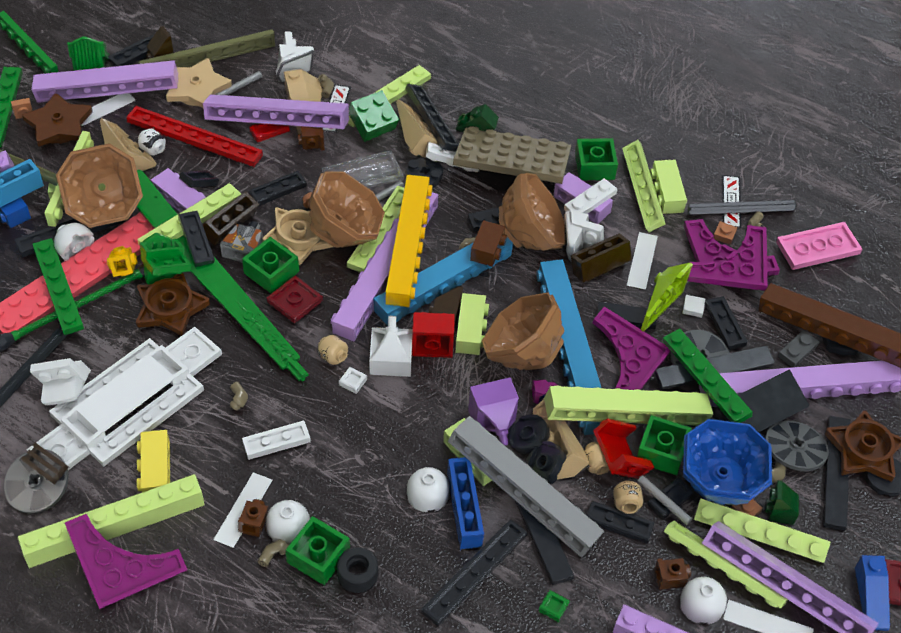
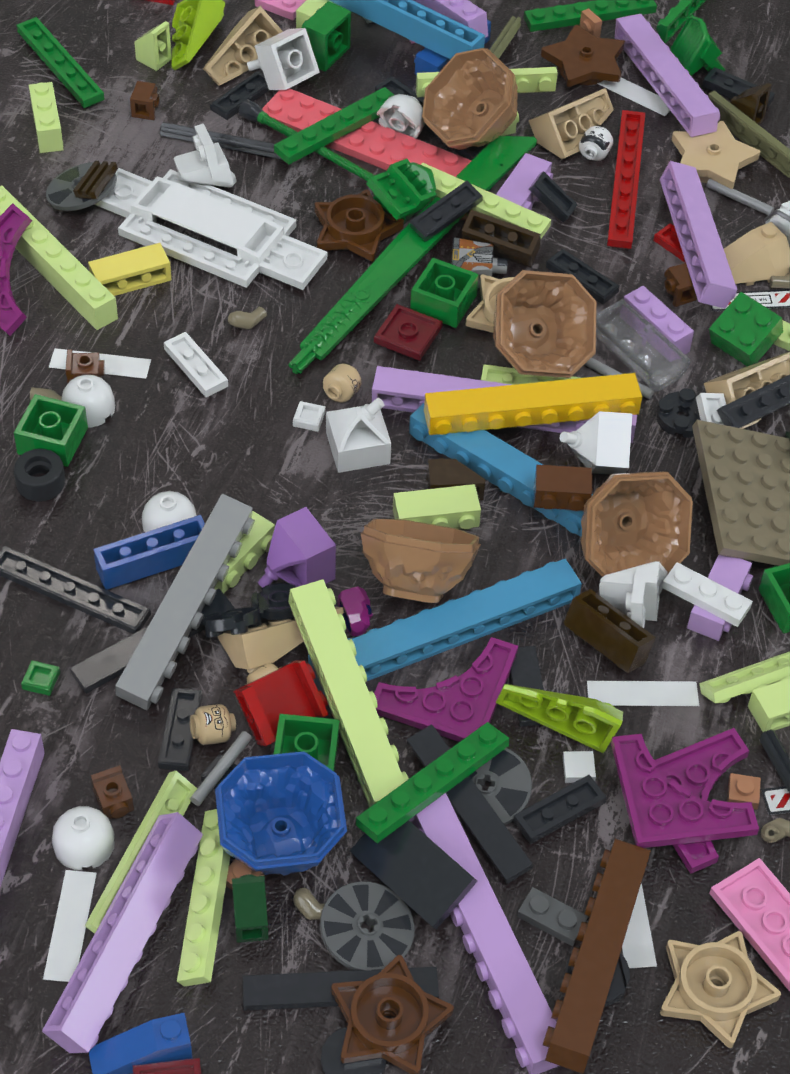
camera: 75 degrees right, 0 degrees up
yellow brick [107,246,138,277] -> none
red brick [412,312,455,358] -> none
none -> white piece [560,411,632,475]
none -> lavender brick [621,286,694,363]
none -> tan plate [660,931,781,1048]

